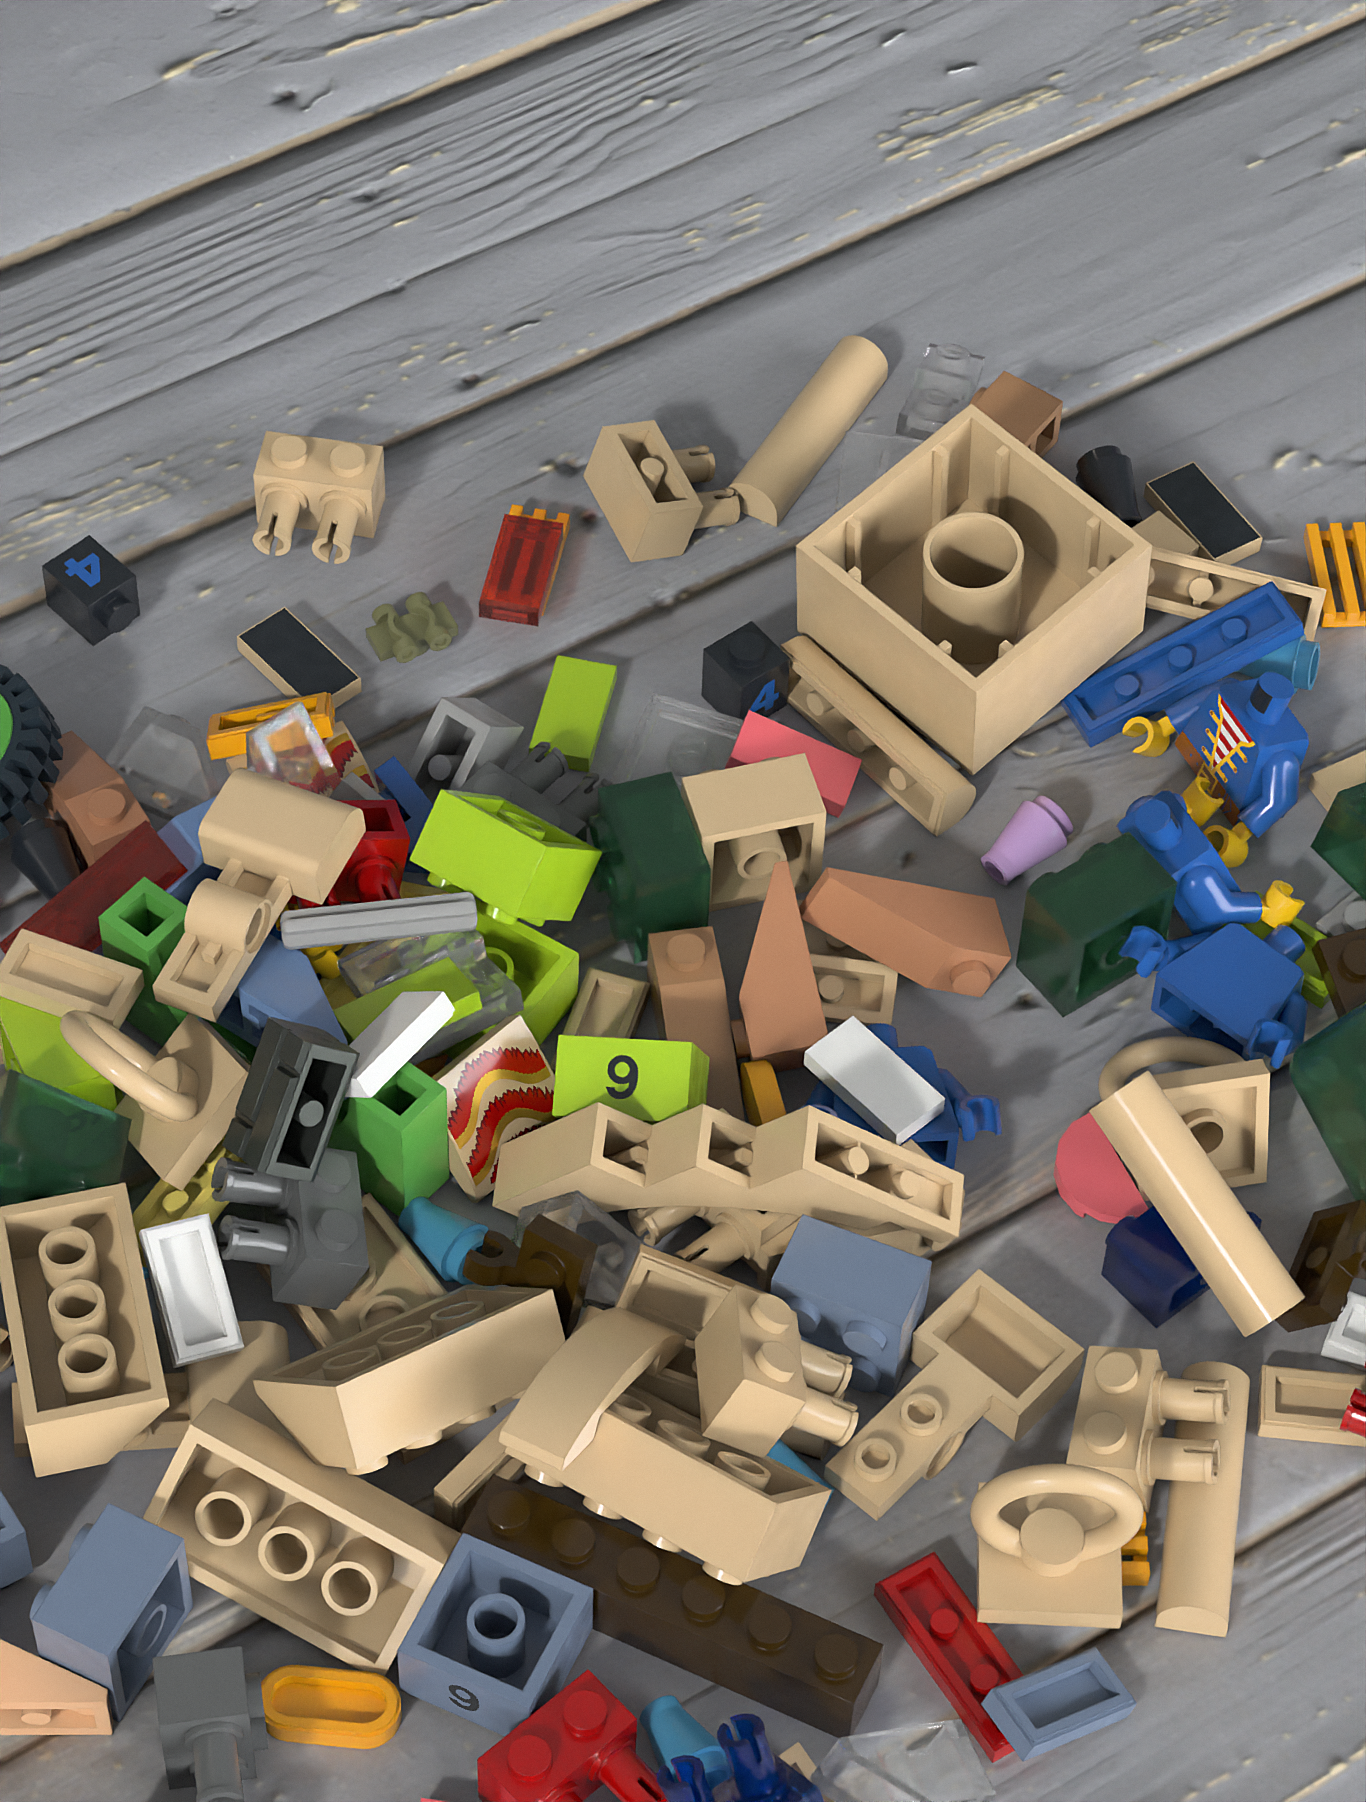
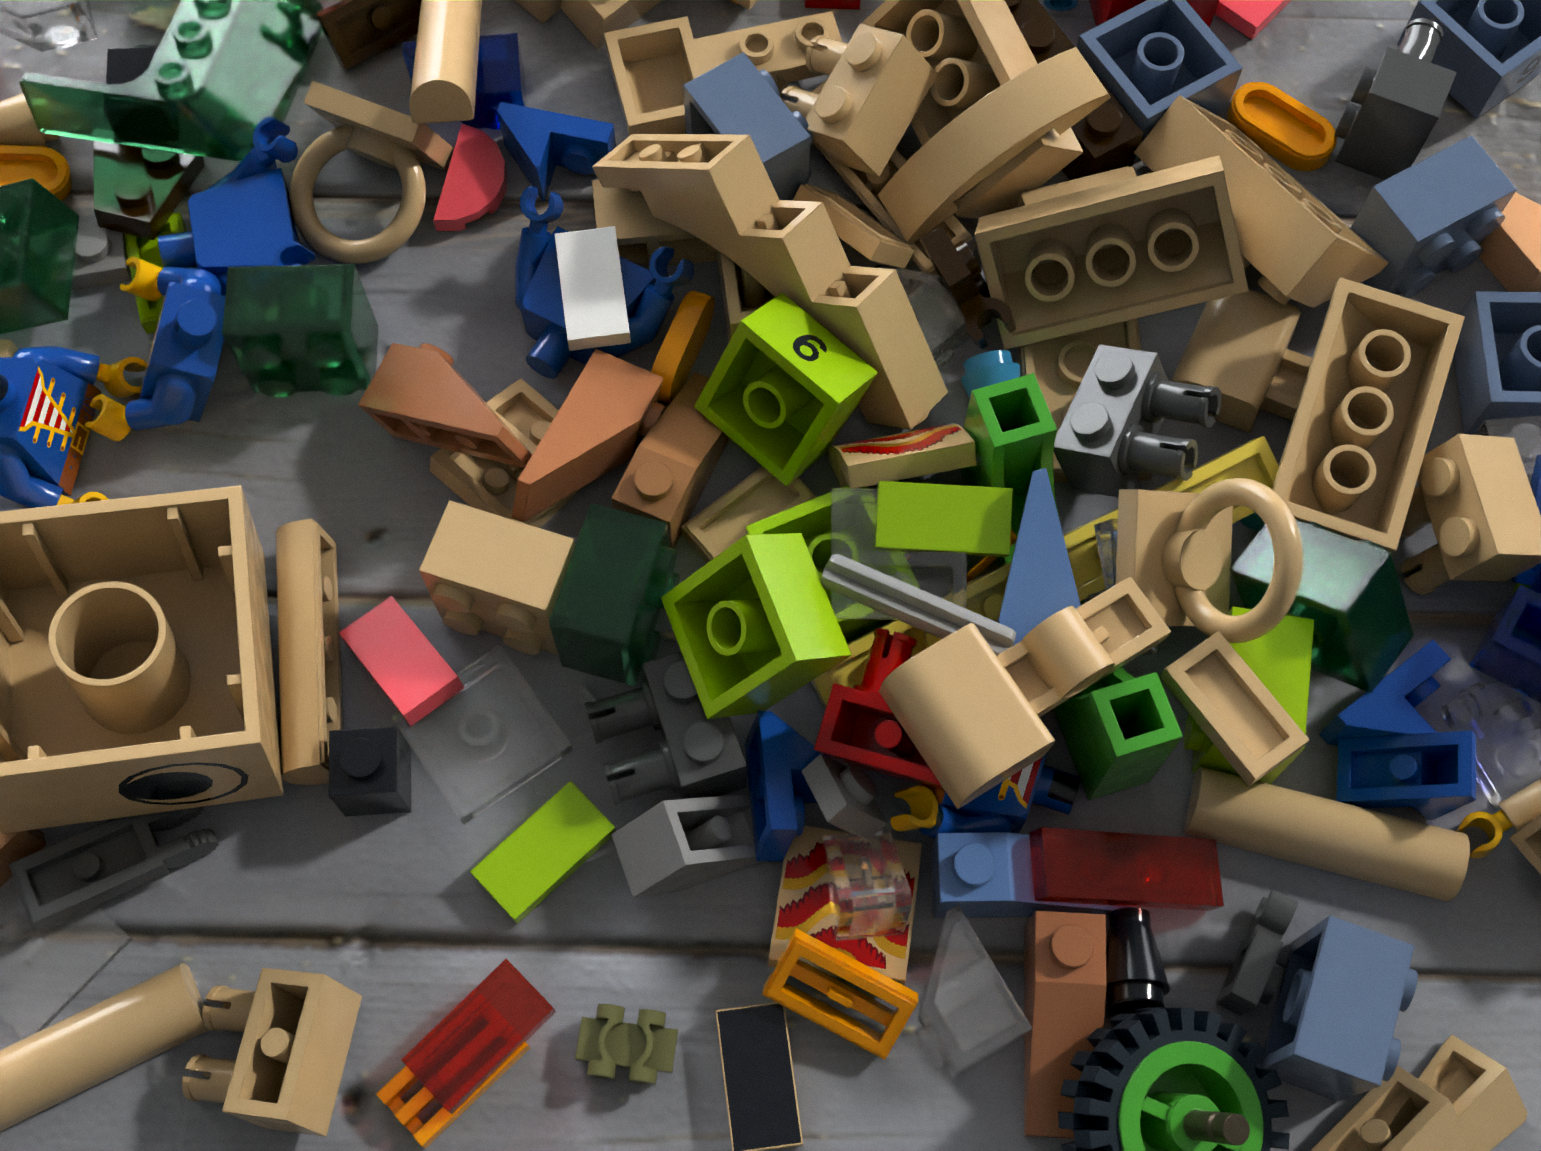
camera: 145 degrees left, 15 degrees up
white tile [138,1213,244,1368] -> none
pearl dark grey brick [222,1017,360,1183] -> none
white tile [345,991,455,1098] -> none
lavender cone [981,795,1073,886] -> none
none -> blue slope [497,102,616,202]

